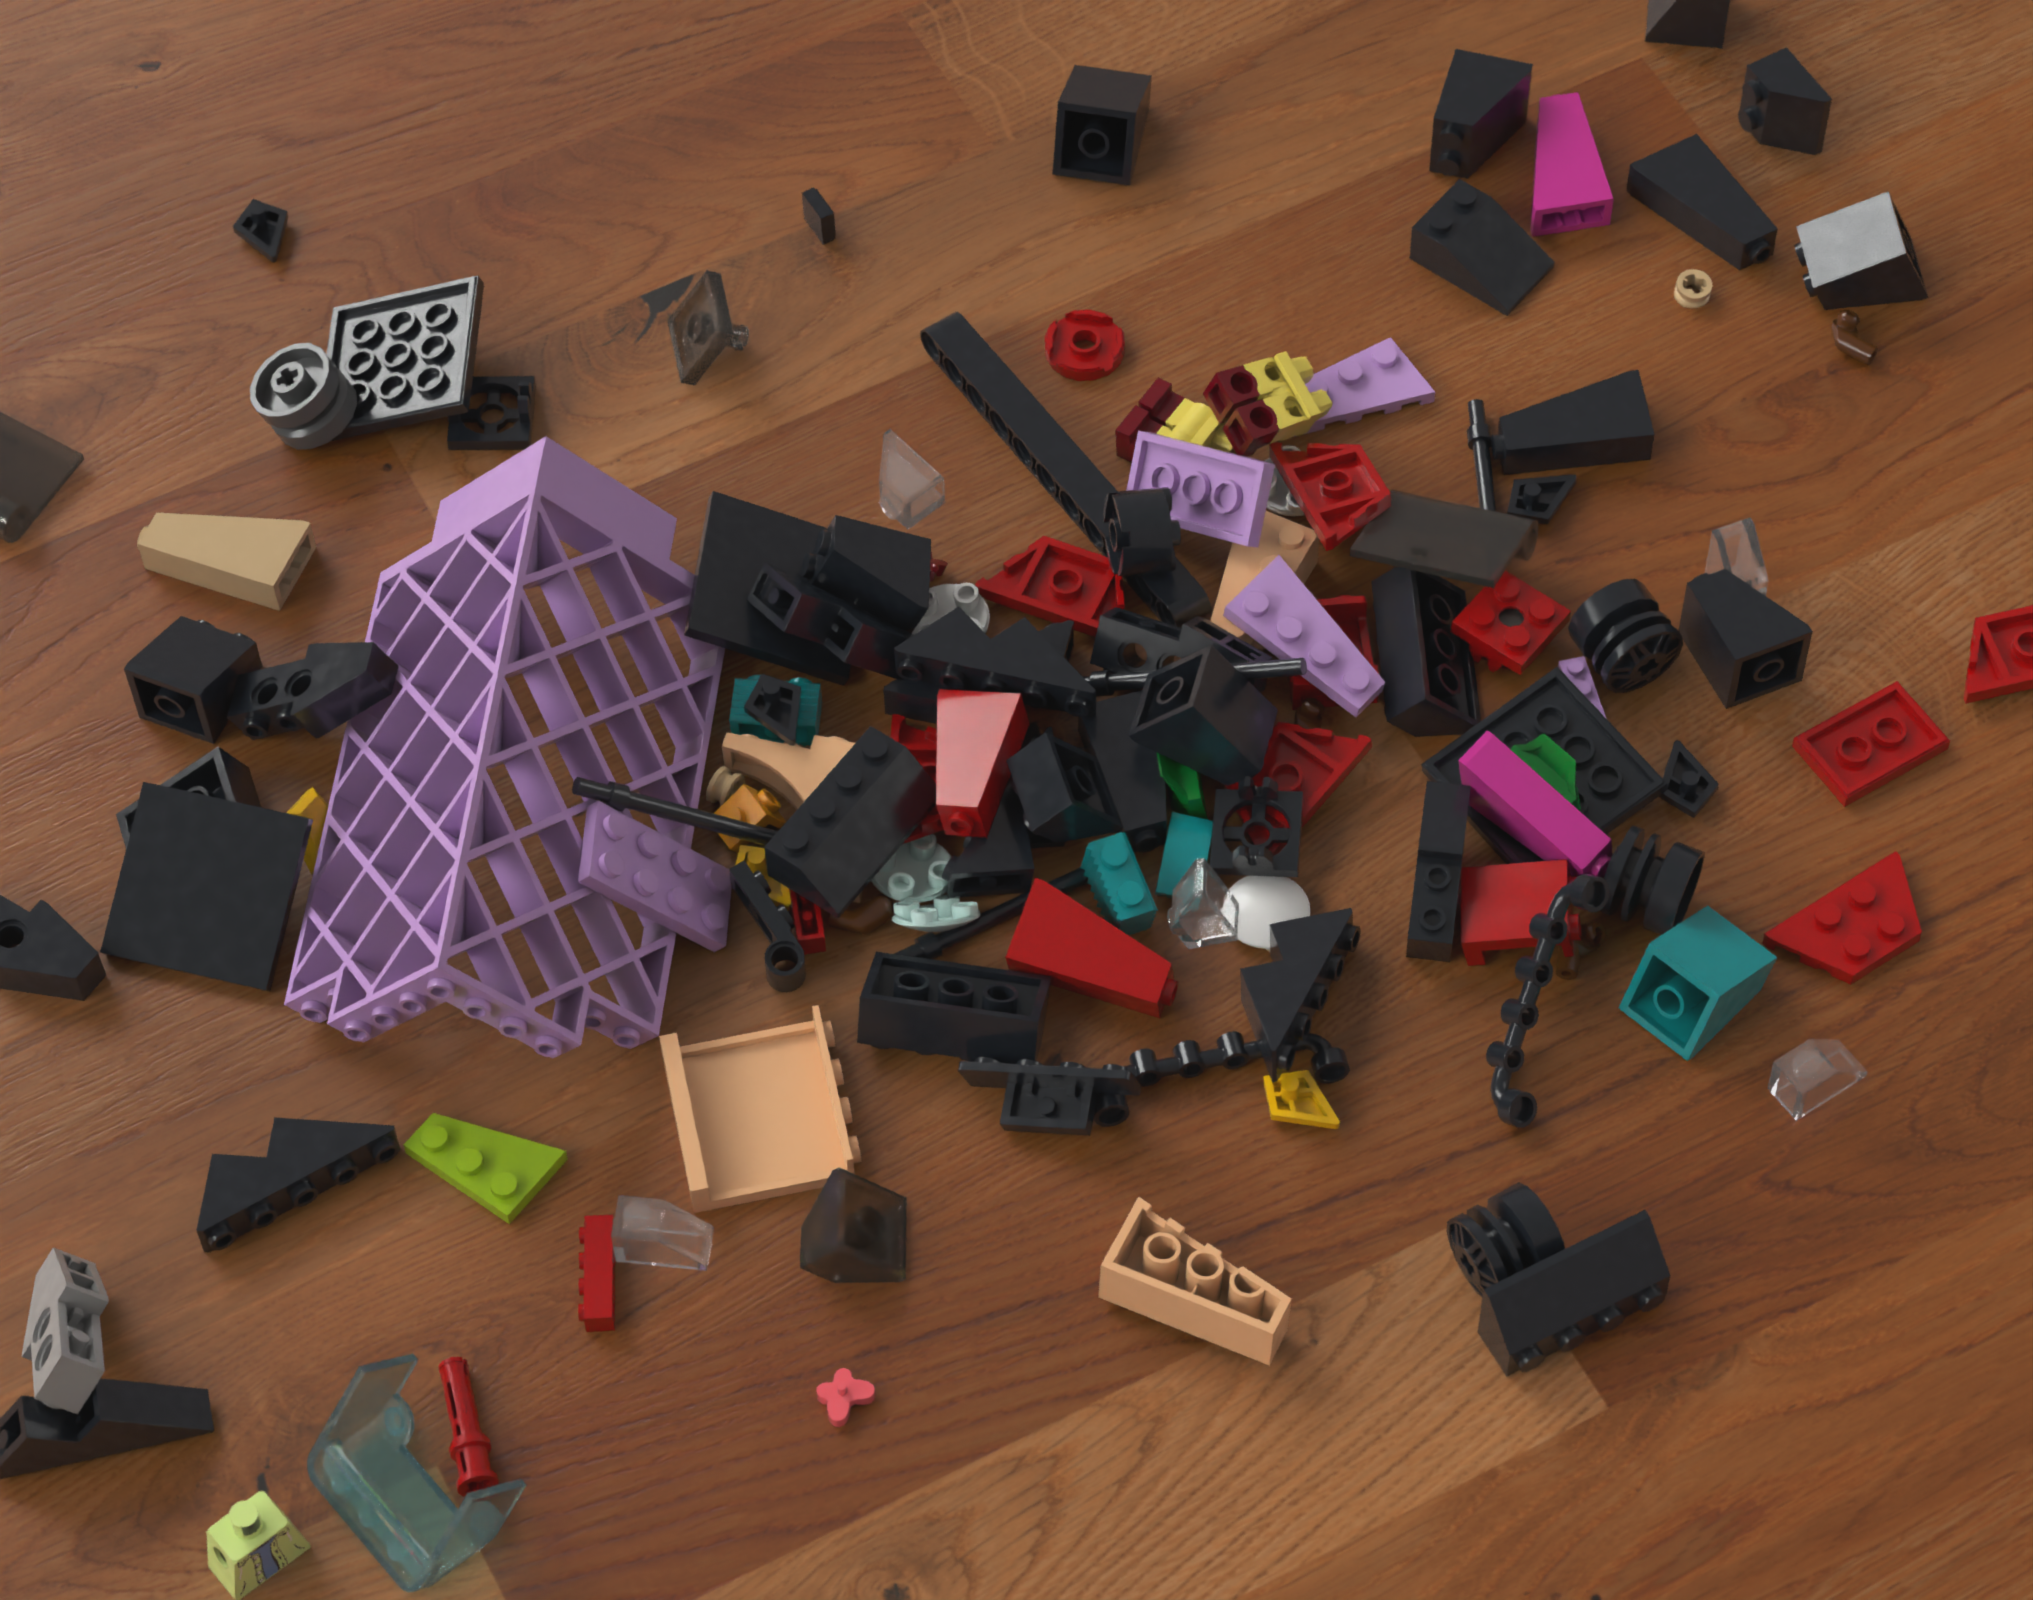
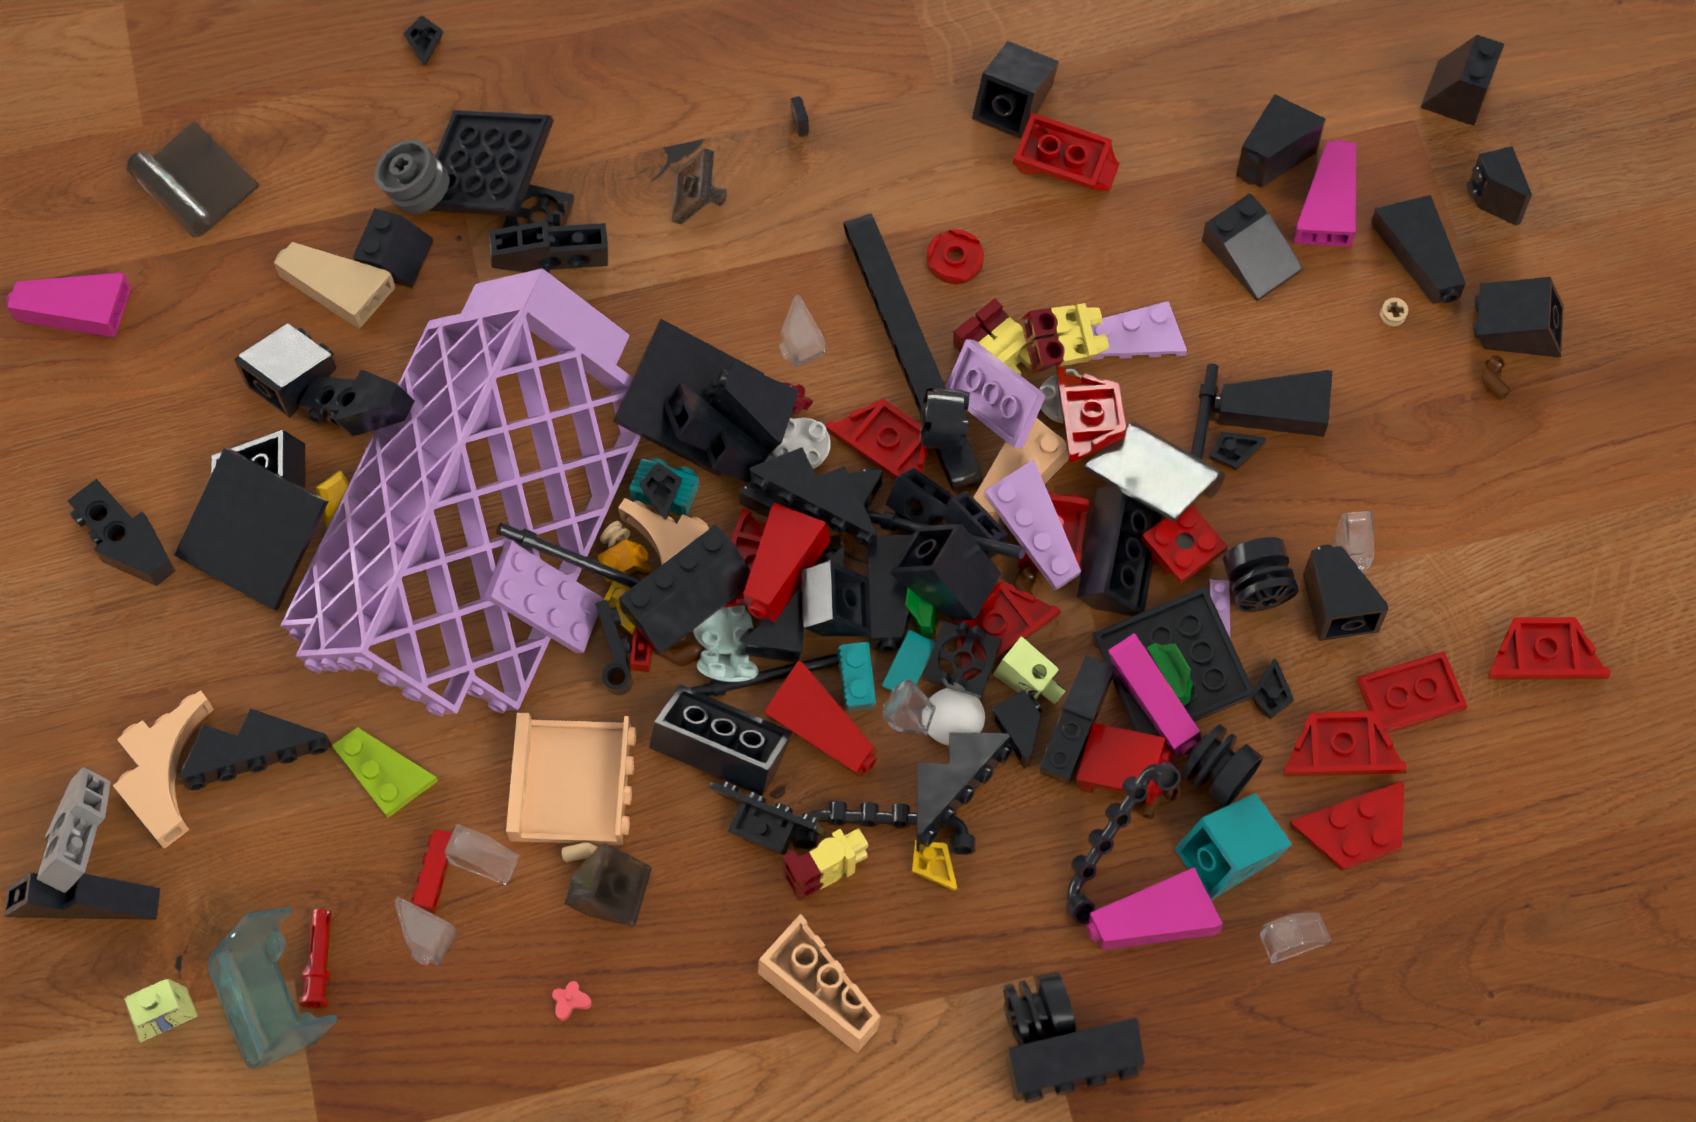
camera: 15 degrees right, 10 degrees up
none -> light nougat arch [113,691,214,849]
none -> black slope [353,208,433,288]
none -> clear slope [394,897,457,966]
none -> black brick [489,221,608,274]
none -> tan arm [562,842,609,871]
none -> hips [783,828,868,901]
none -> black slope [991,690,1042,769]
none -> yellowish green torso [993,637,1066,705]
none -> red slope [1012,112,1120,191]
none -> dark pink slope [1086,867,1223,950]
none -> red wing [1284,711,1407,777]

